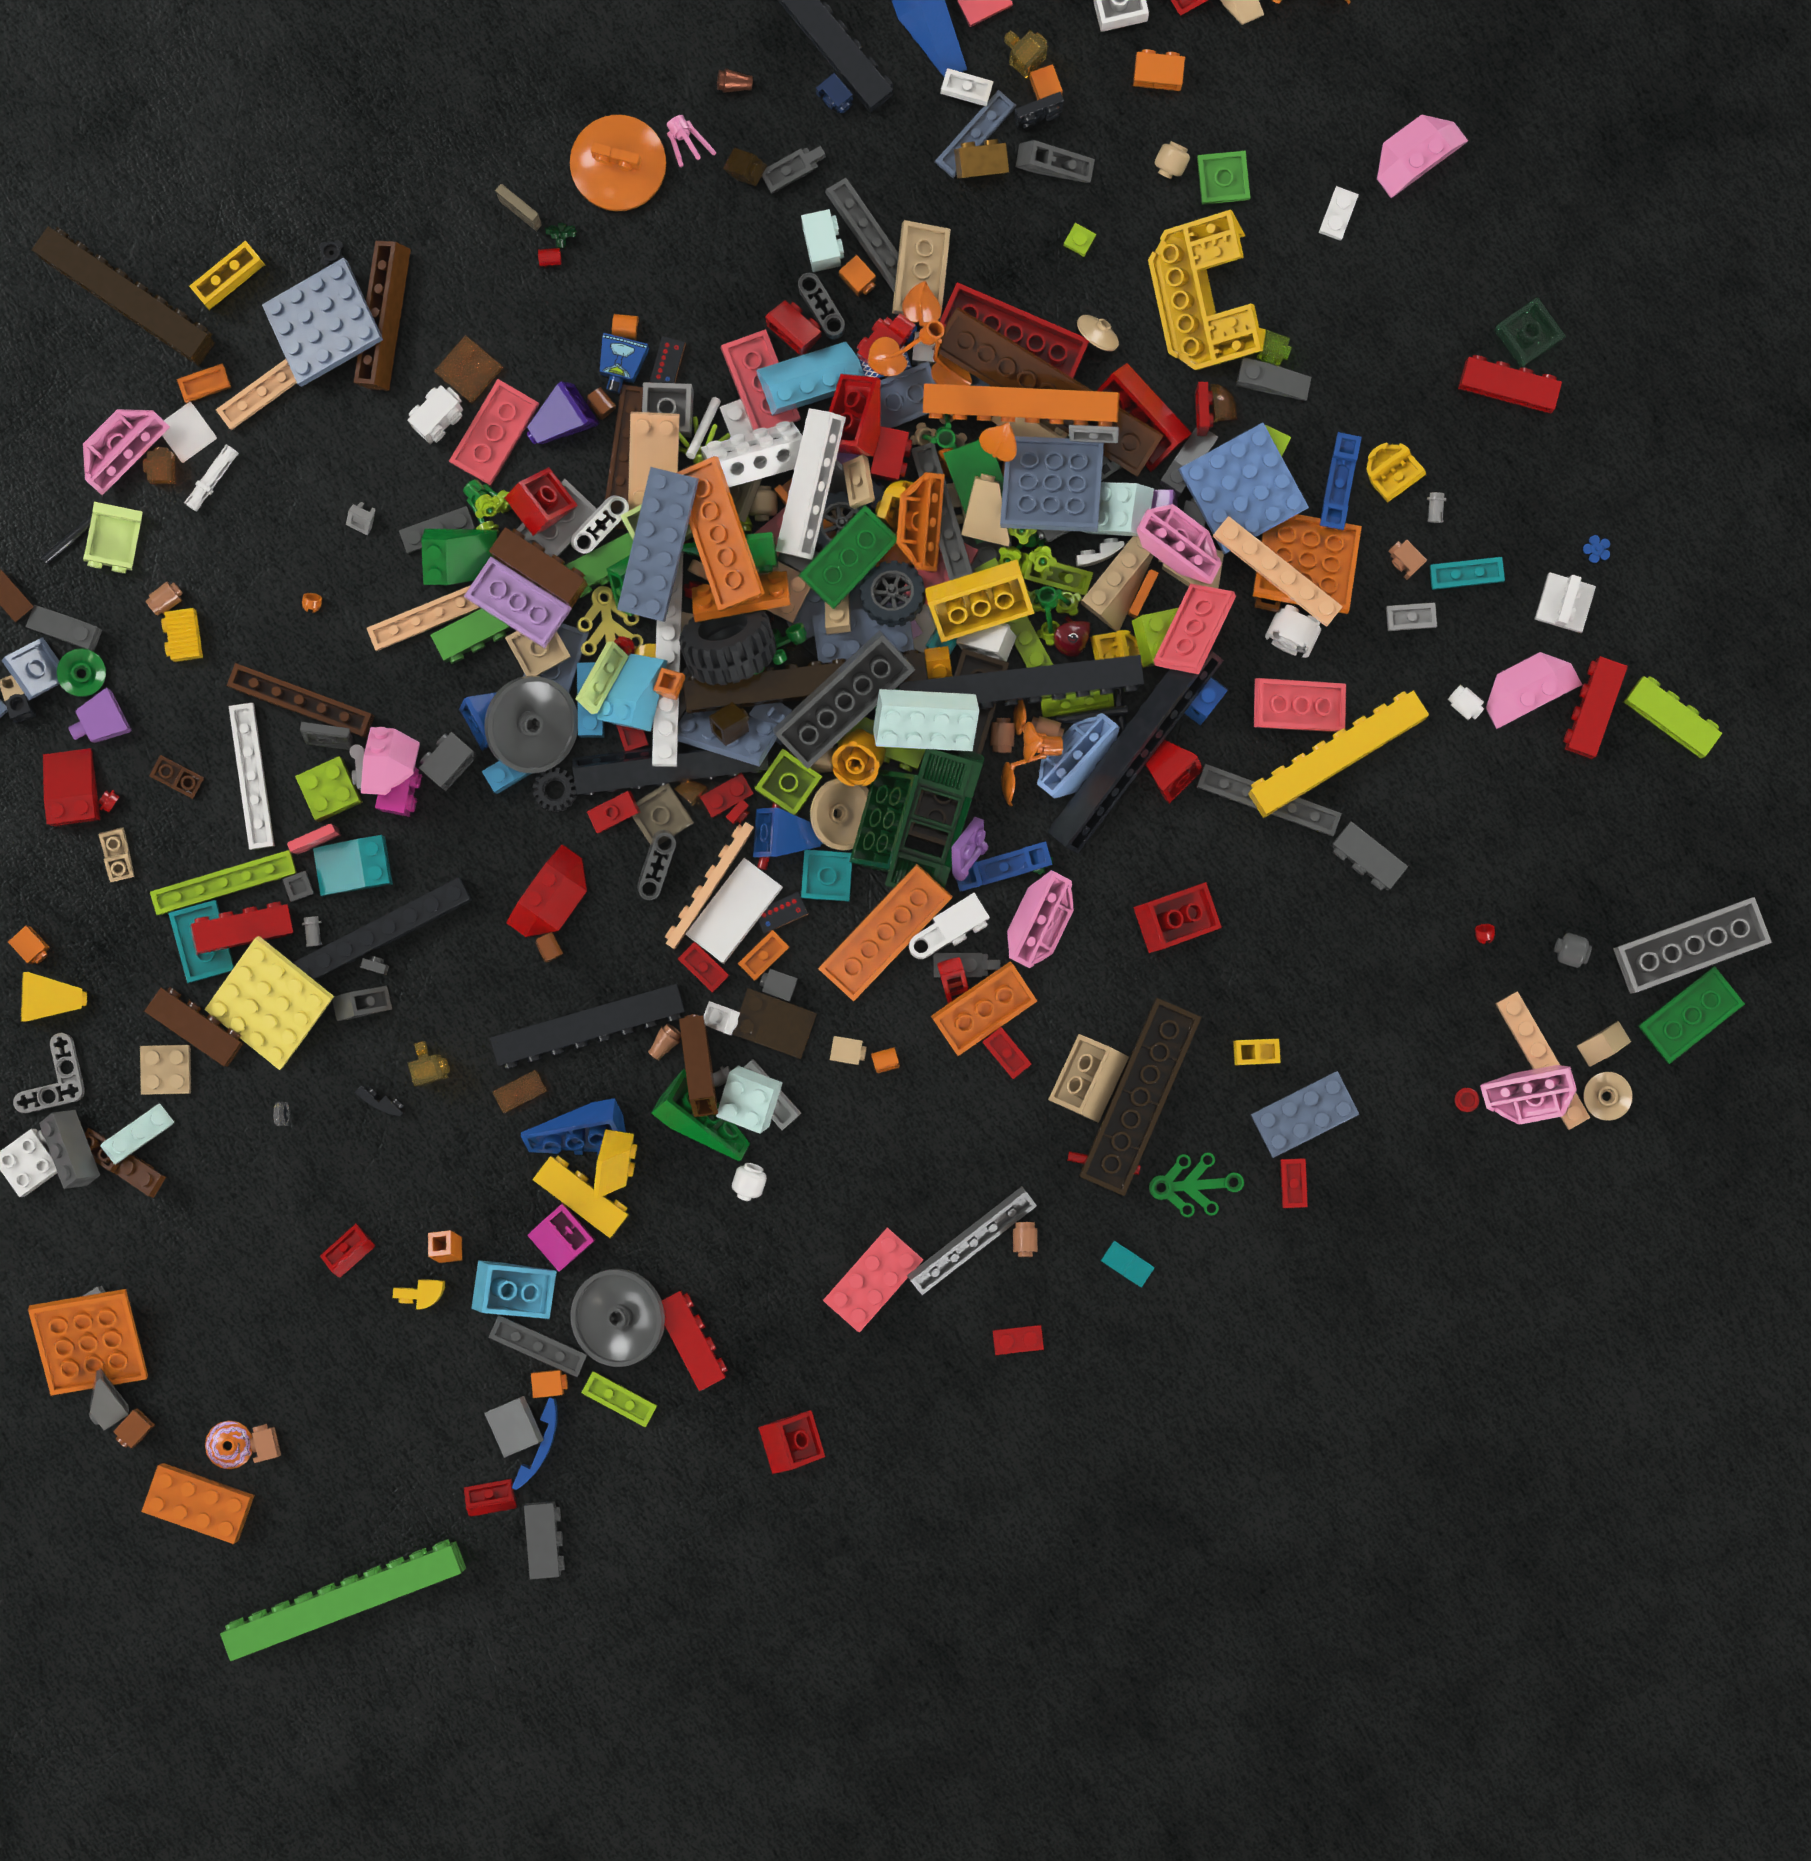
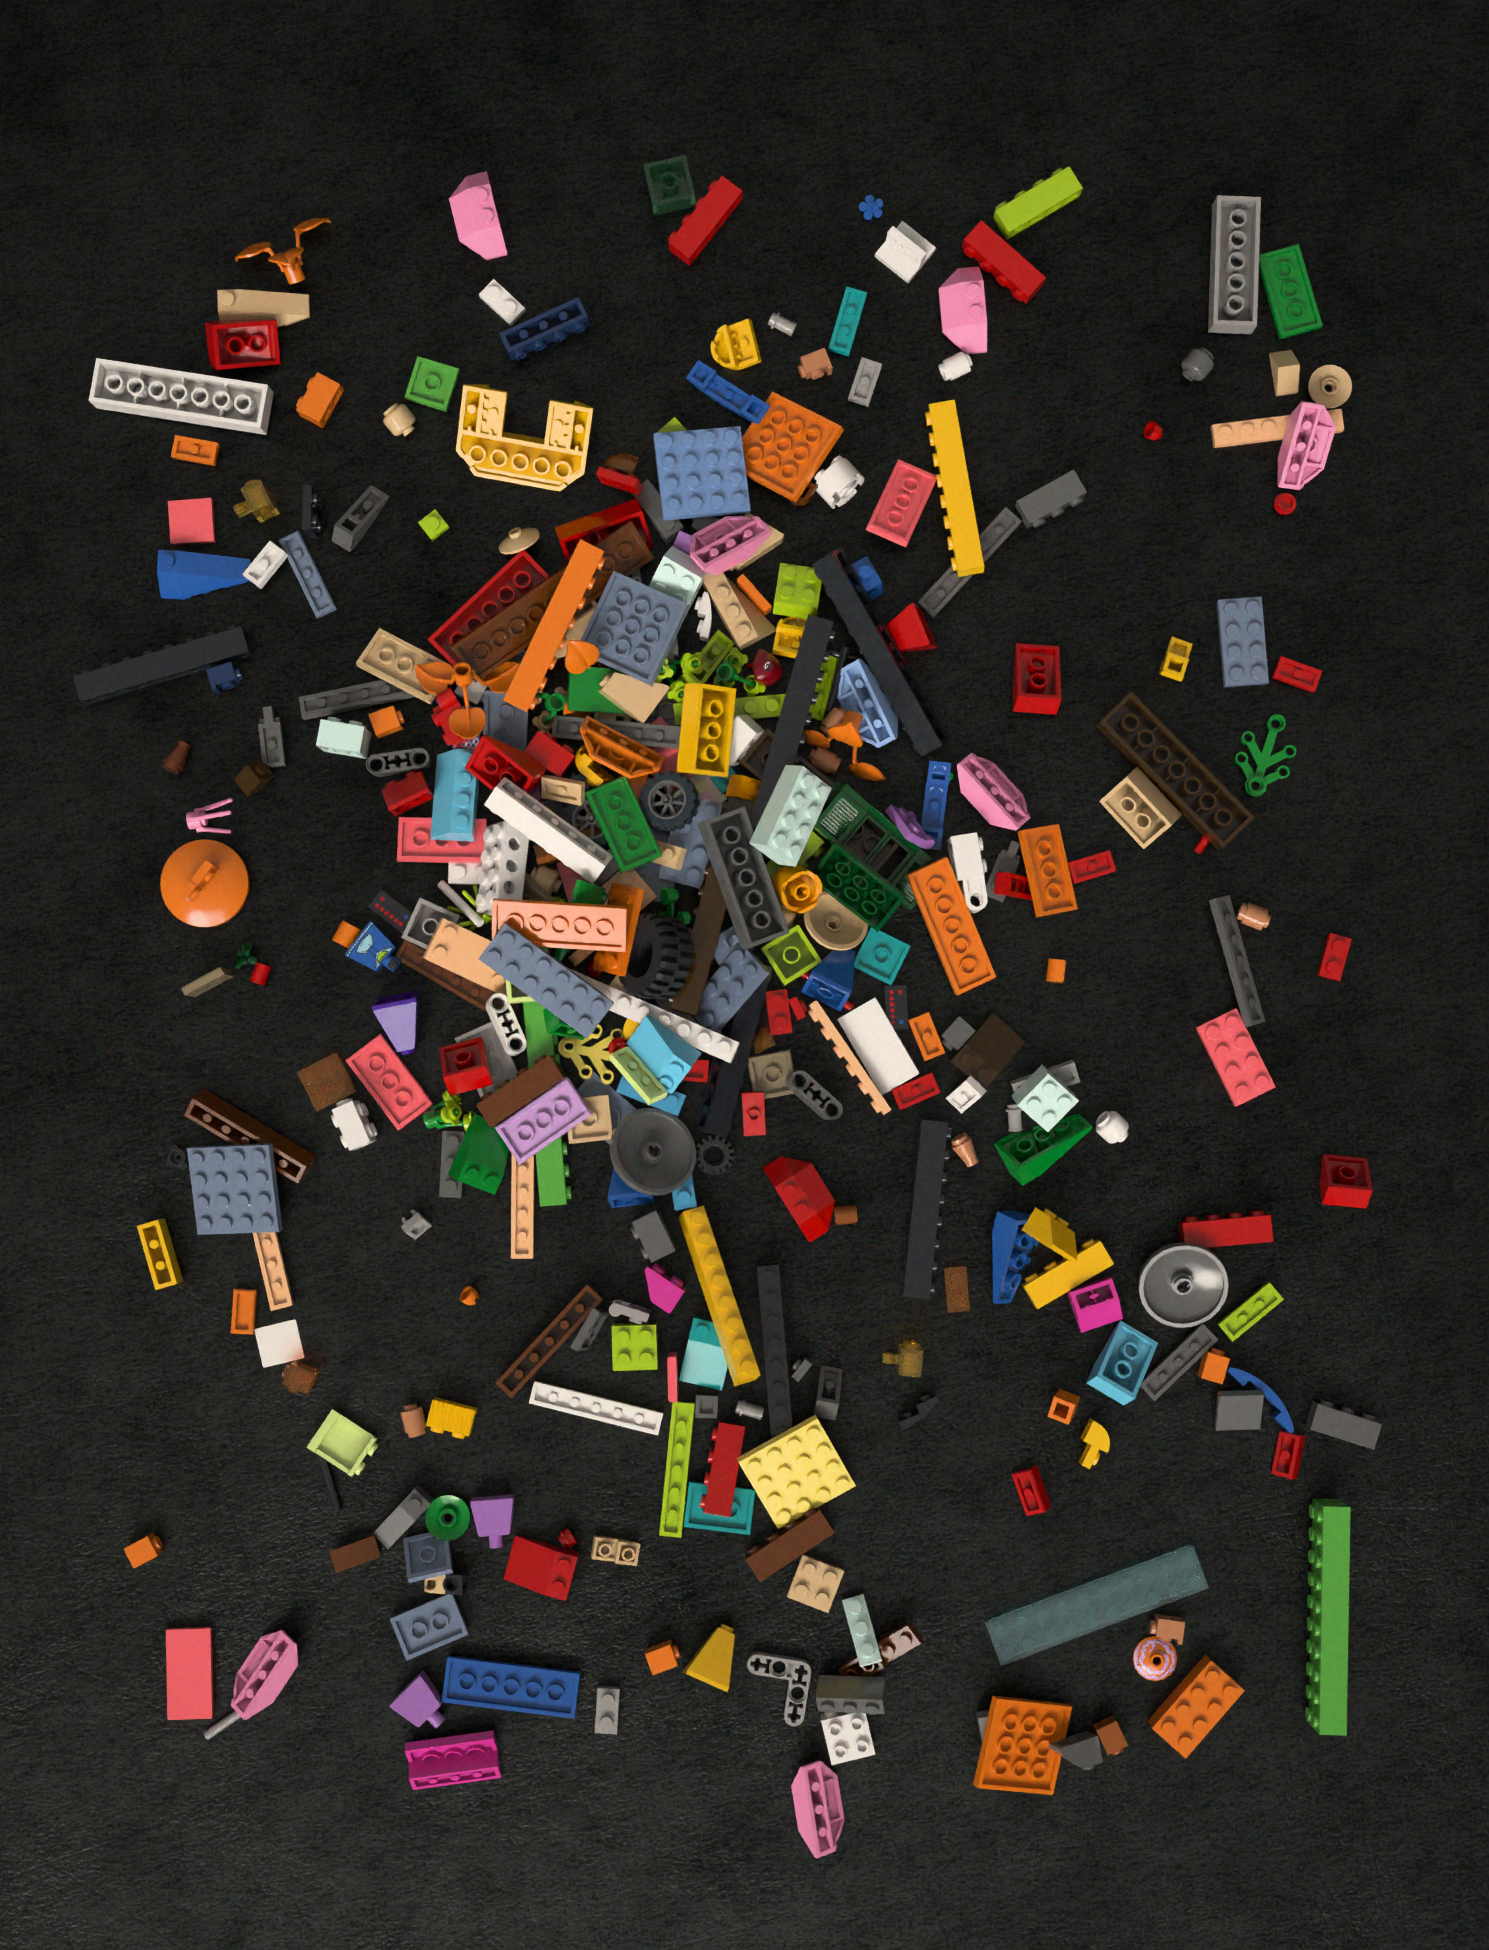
camera: 65 degrees left, 0 degrees up
dark brown brick [31,226,215,366] -> none
bright pink wedge [83,409,170,495] -> none
reddish brown slope [149,755,204,799] -> none
white pin [184,444,239,512] -> none
clear tile [273,1102,289,1126] -> none
bright pink wedge [361,727,420,795] -> none
dark orange brick [587,387,617,420] -> none
orange brick [653,668,686,700] -> none
reddish brown brick [679,1014,718,1118] -> none
dark brown brick [709,702,749,746] -> none
tan brick [830,1036,867,1065] -> none
pearl gold brick [954,139,1009,178] -> none
orange brick [1029,64,1063,100] -> none
light grey slope [1069,425,1119,443] -> none
teal slope [1101,1241,1155,1288] -> none
coral tile [1153,584,1236,674] -> none
light nougat plate [1213,516,1343,627] -> none
dark grey slope [1236,358,1312,401] -> none
clear neon green brick [1257,330,1292,366] -> none
none -> dark blue brick [499,297,589,361]
none -> yellow brick [679,1206,760,1387]
none -> clear light blue plate [985,1544,1209,1666]

